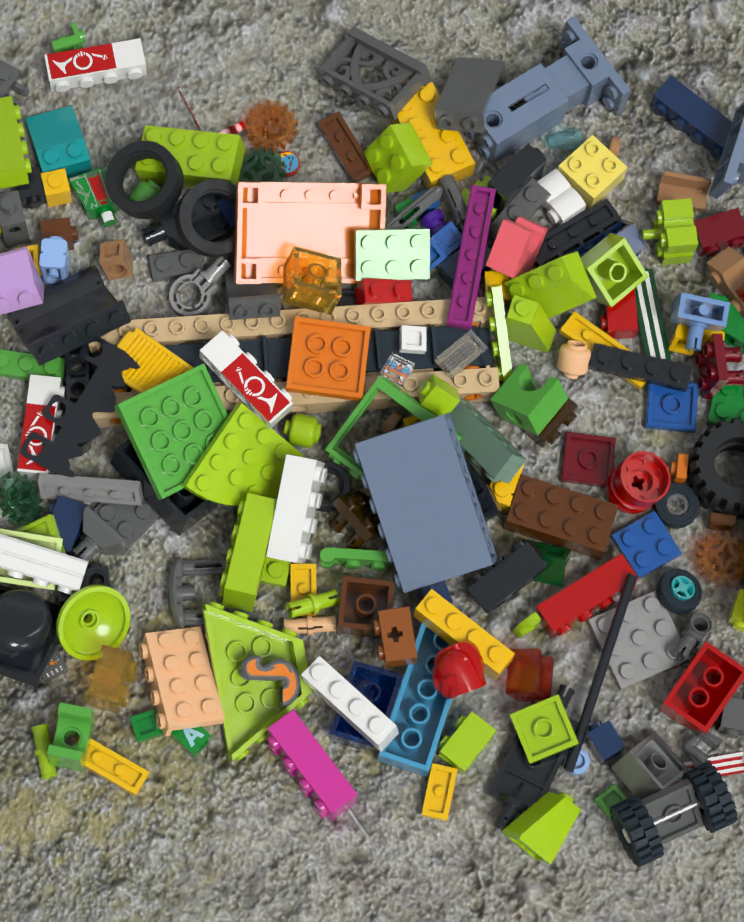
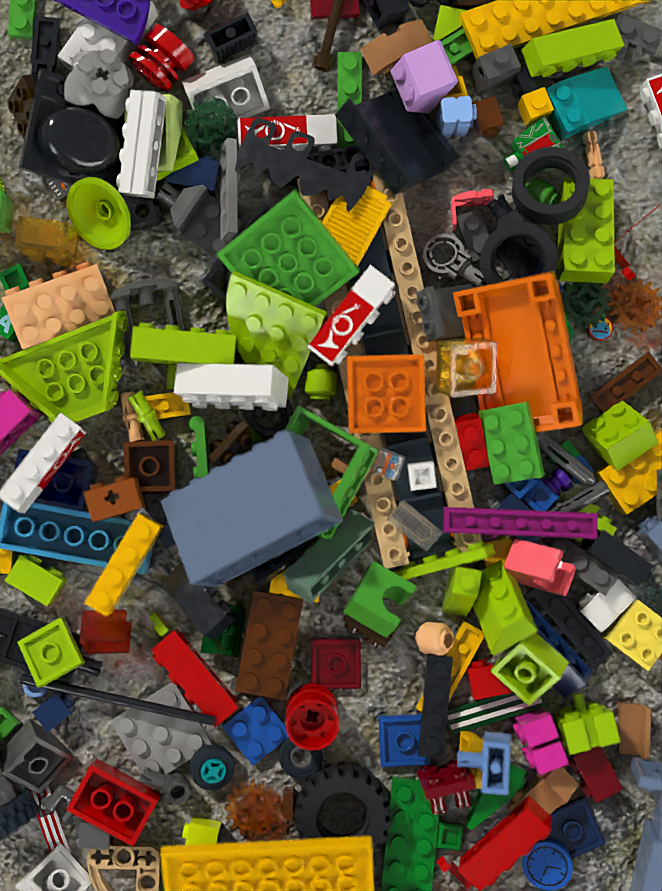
camera: 90 degrees right, 15 degrees up
medium nougat brick [99,239,133,281] -> none
dark grey animal [238,655,300,707] -> none
lime brick [418,374,460,415] -> none
red helmet [432,640,487,699] -> none
orange plate [669,453,689,484] -> none
none -> coral piece [451,189,494,231]
none -> dark pink piece [512,708,568,775]
none -> light nougat axle [582,131,605,179]

